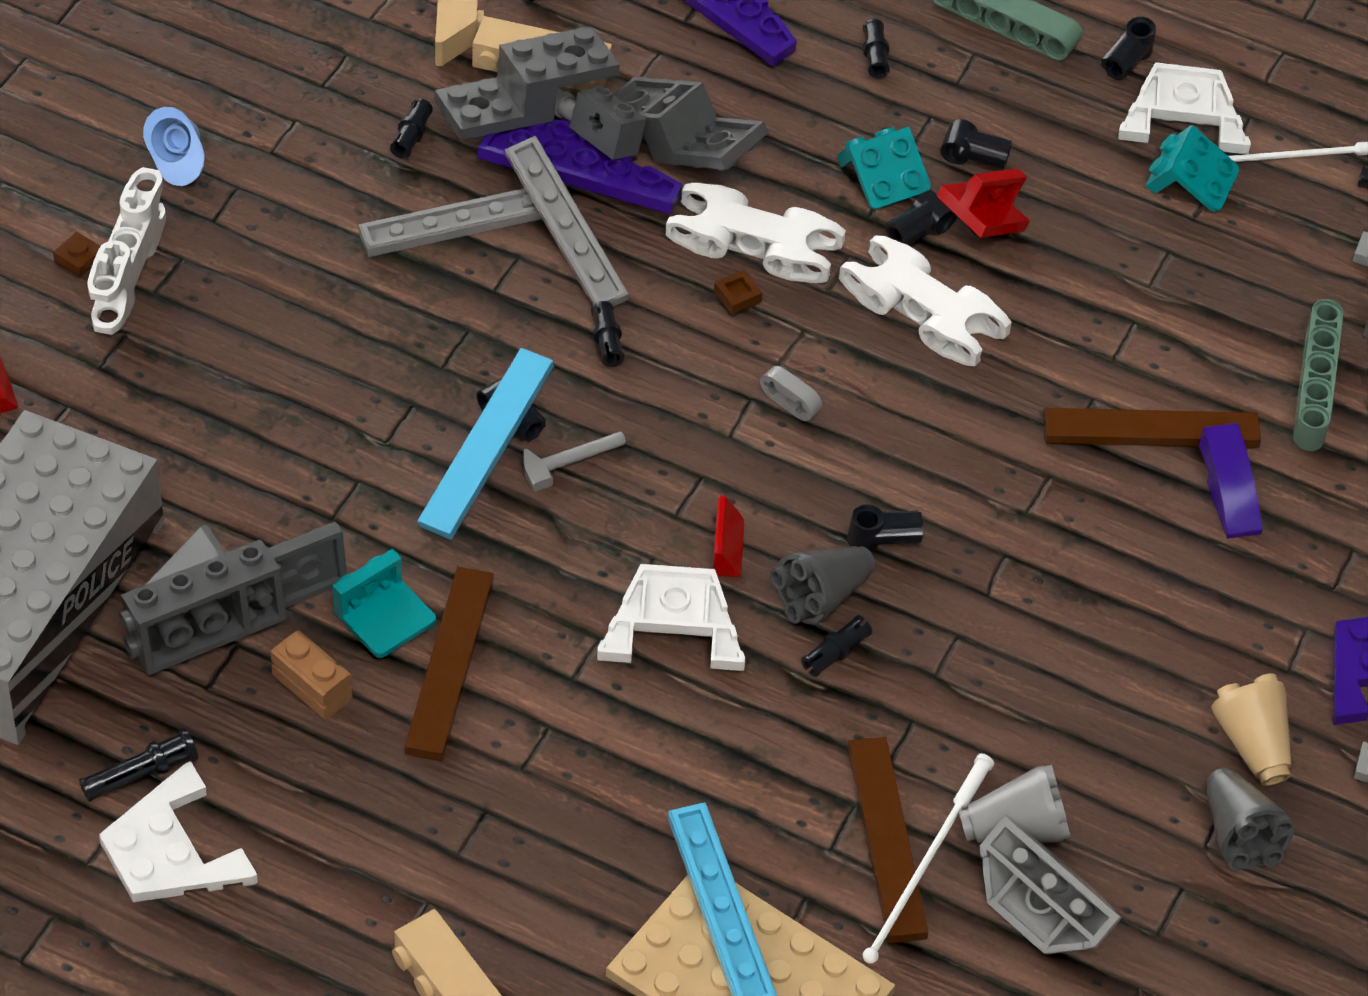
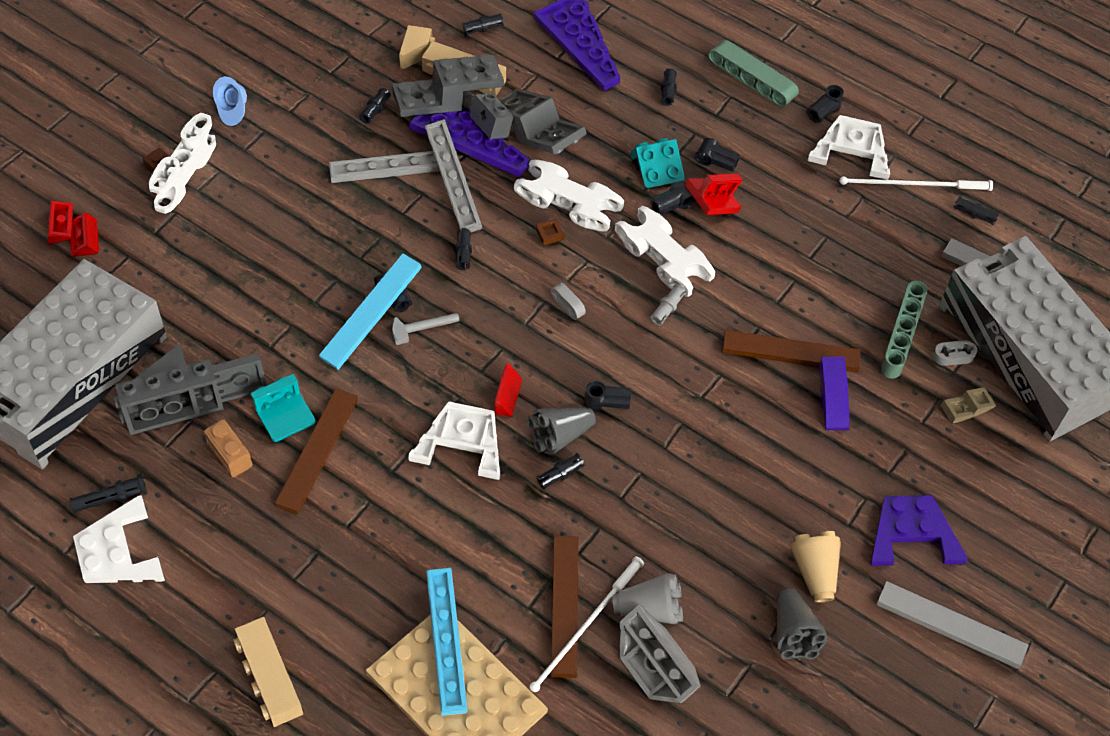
camera: 10 degrees right, 5 degrees up
teal bracket [1145,125,1239,213] -> none
none -> light grey pin [650,284,686,326]

